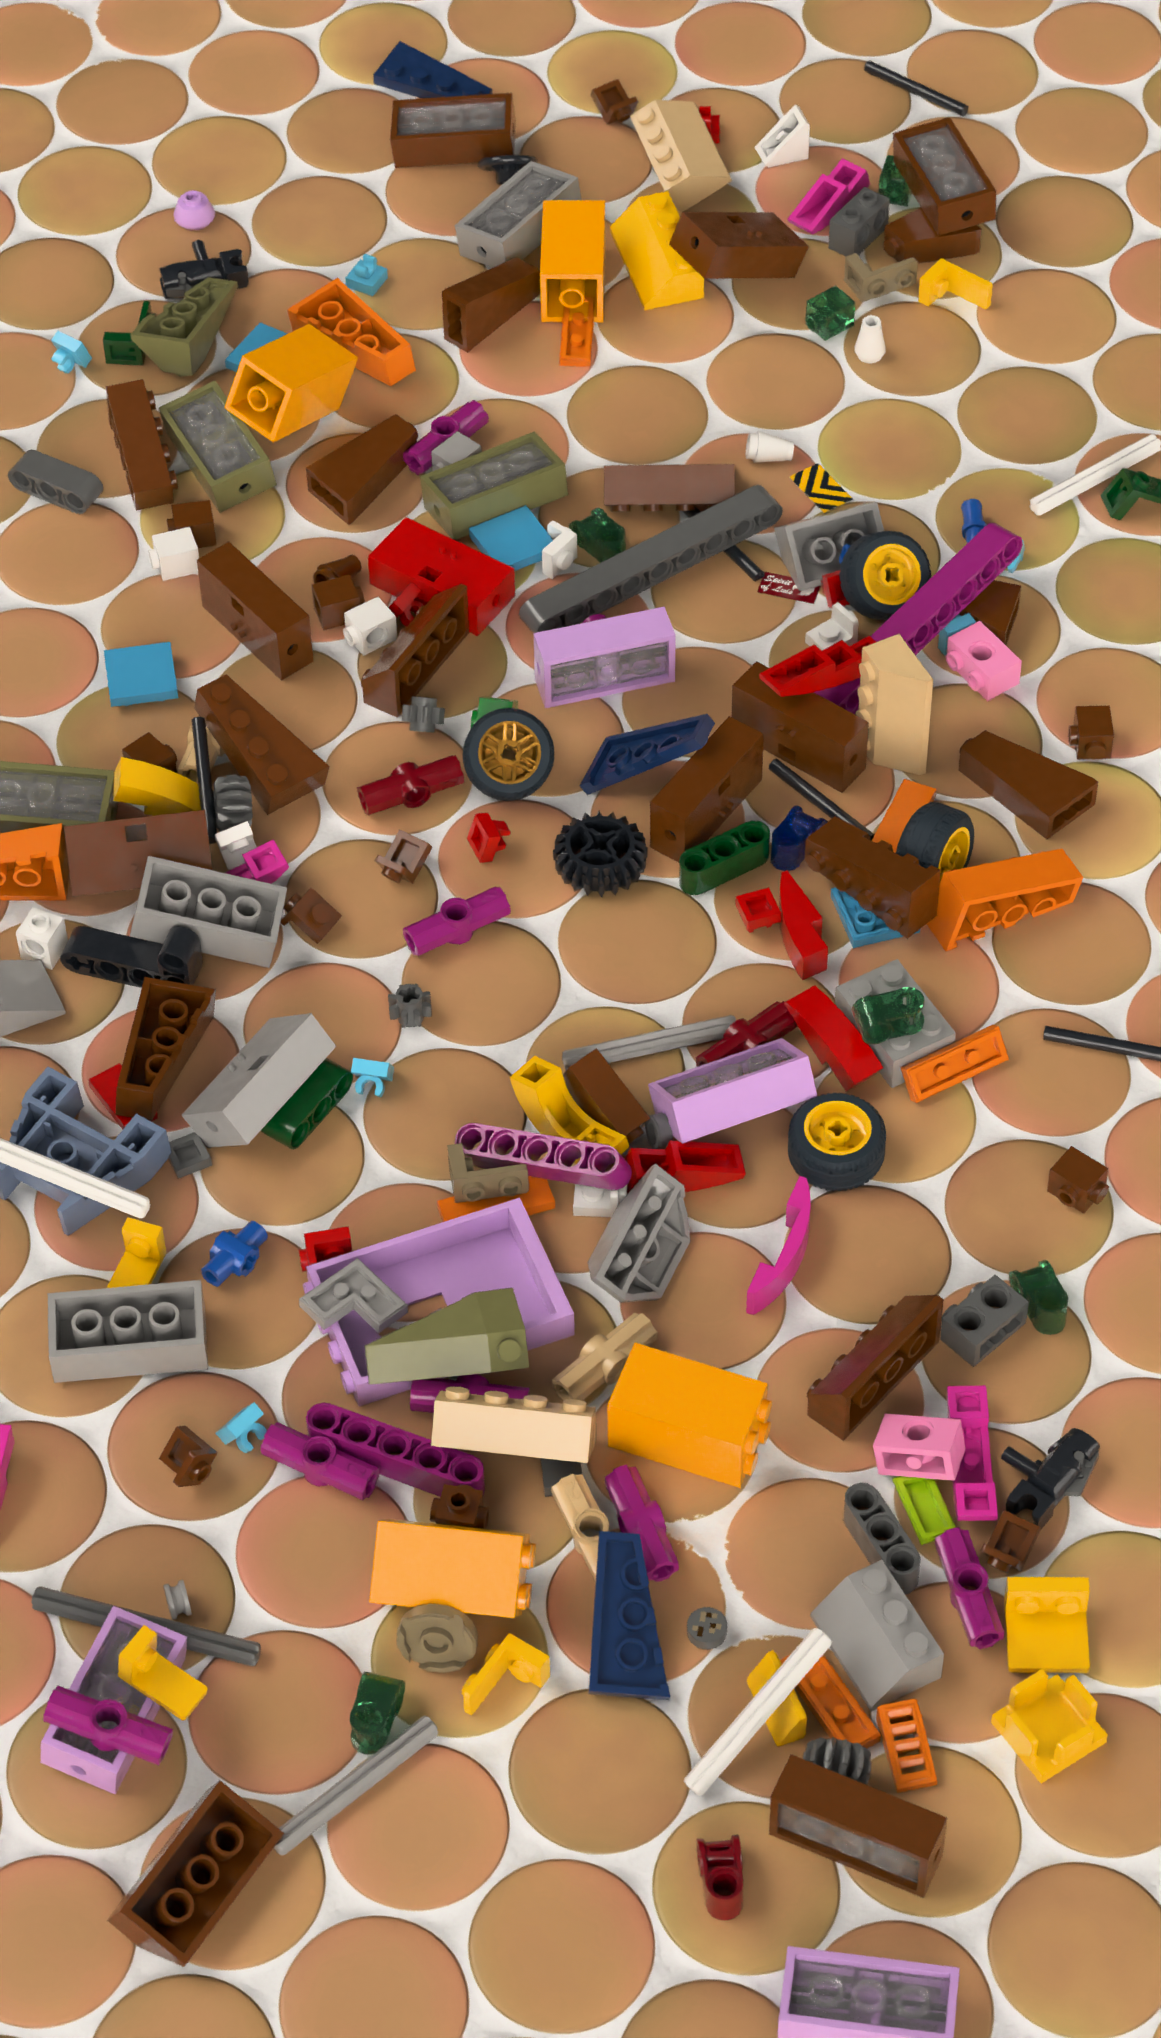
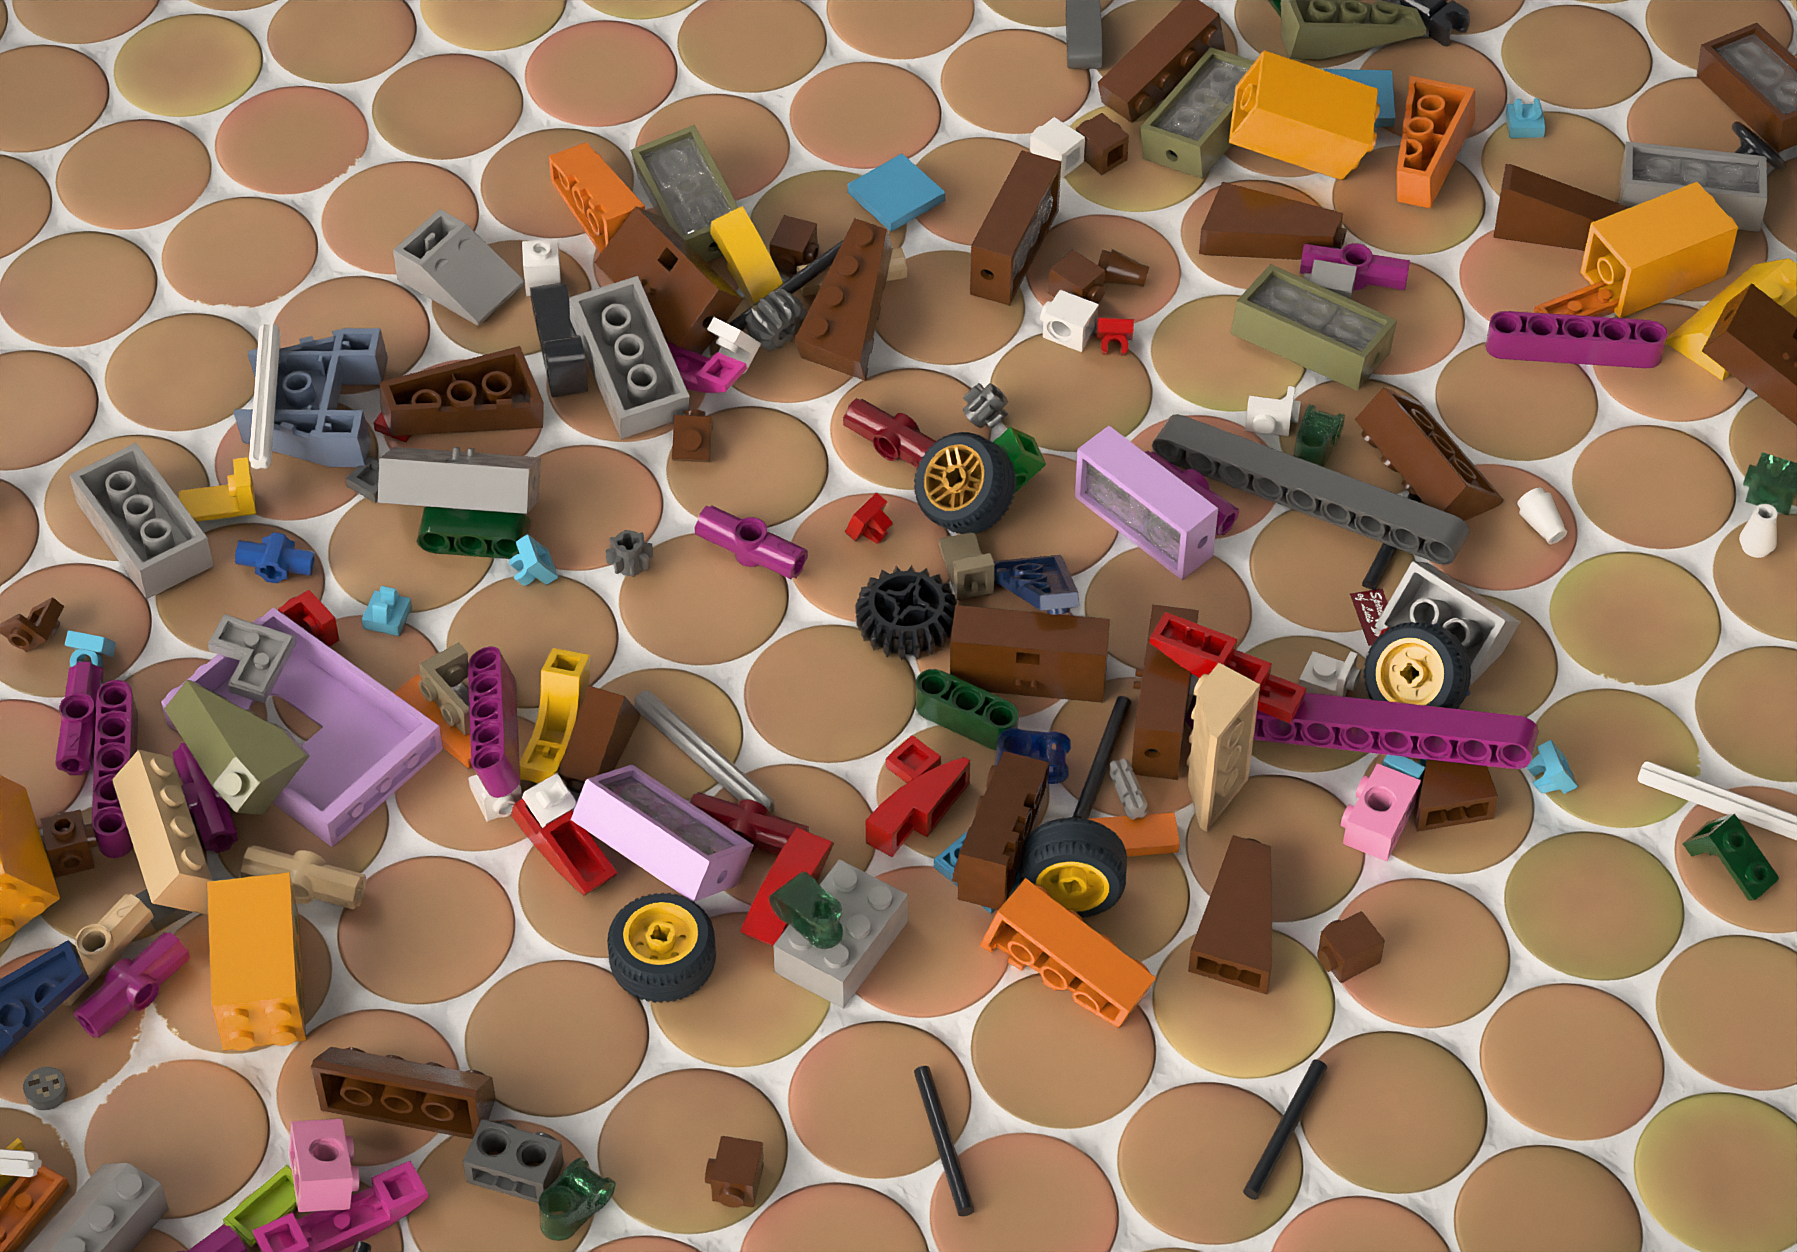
camera: 60 degrees right, 0 degrees up
reddish brown slope [361,584,469,718] -> none
red brick [368,517,515,636] -> none
reddish brown bracket [375,829,433,884] -> none
dark azure tile [469,506,553,571] -> none
light grey wedge [588,1164,690,1303] -> none
dark pink slope [746,1176,811,1315] -> none
sticker [789,463,853,513] -> none
dark grey beam [843,1483,921,1594] -> none
orange tile [901,1024,1009,1103] -> none
blue pin [961,499,987,543] -> none
none -> medium azure tile [361,586,412,636]
none -> white tile [522,773,577,828]
none -> dark tan bracket [939,532,994,600]
none -> light grey axle [1109,758,1148,820]
none -> magenta beam [1485,311,1668,368]

